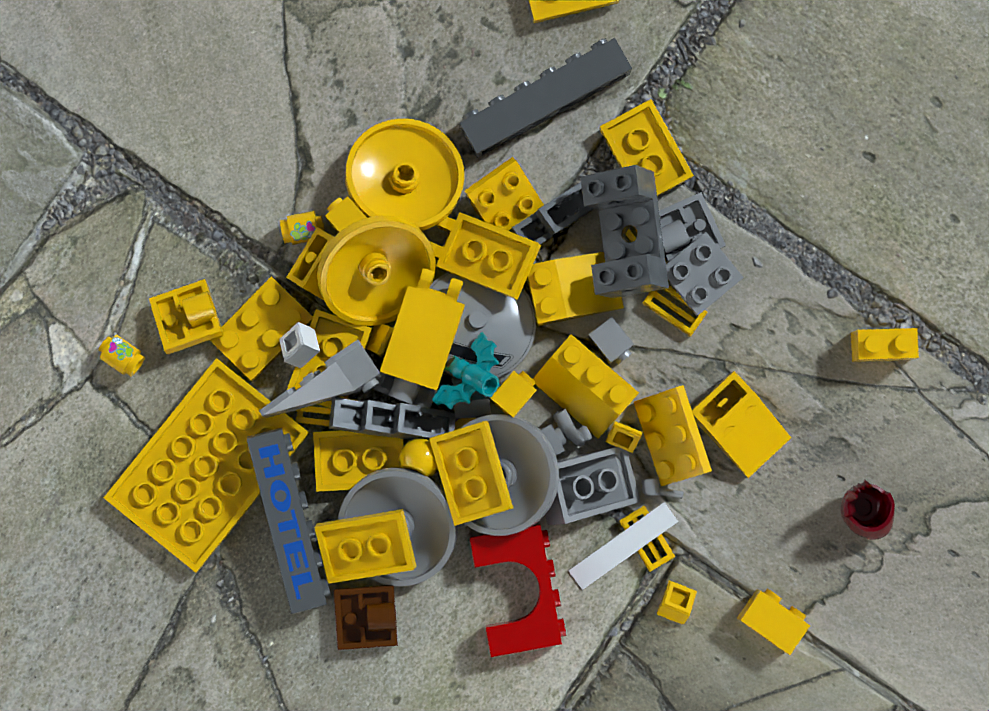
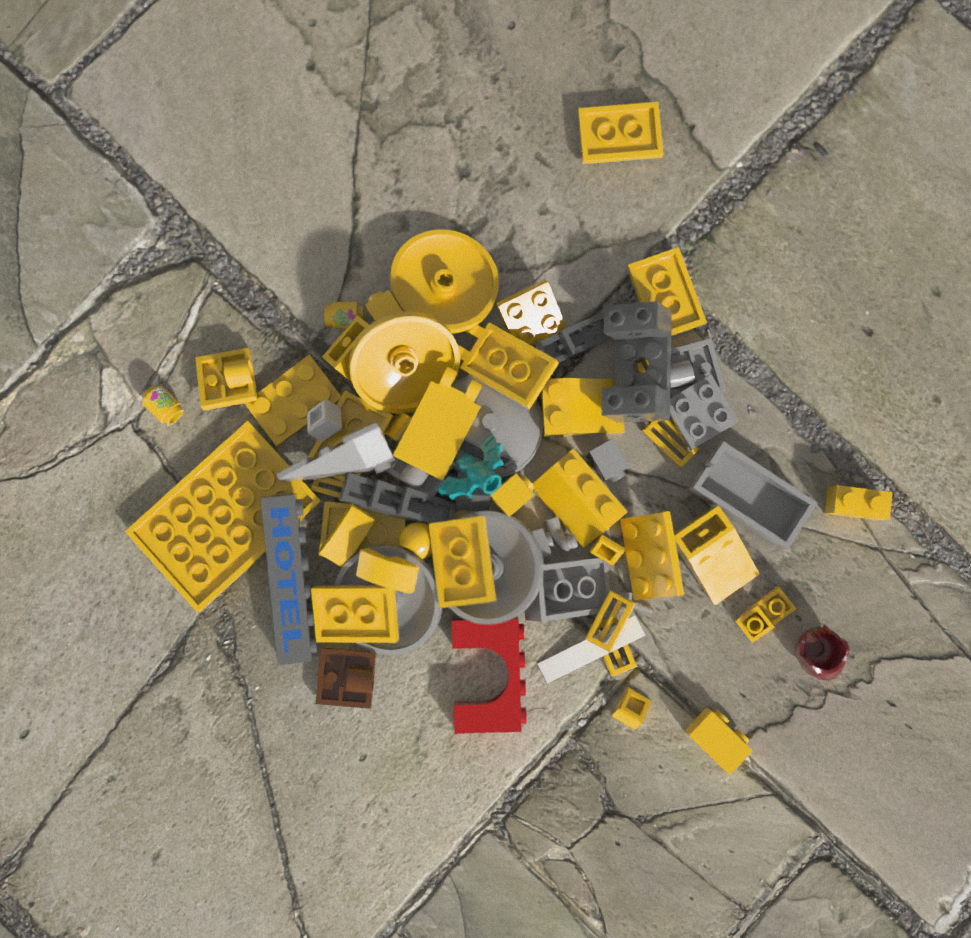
camera: 10 degrees right, 0 degrees up
dark grey brick [460,38,632,158] -> none
none -> yellow slope [319,503,375,568]
none -> yellow slope [356,548,419,593]
none -> yellow tile [585,590,636,653]
none -> light grey piece [688,441,817,550]
none -> yellow slope [735,585,796,643]

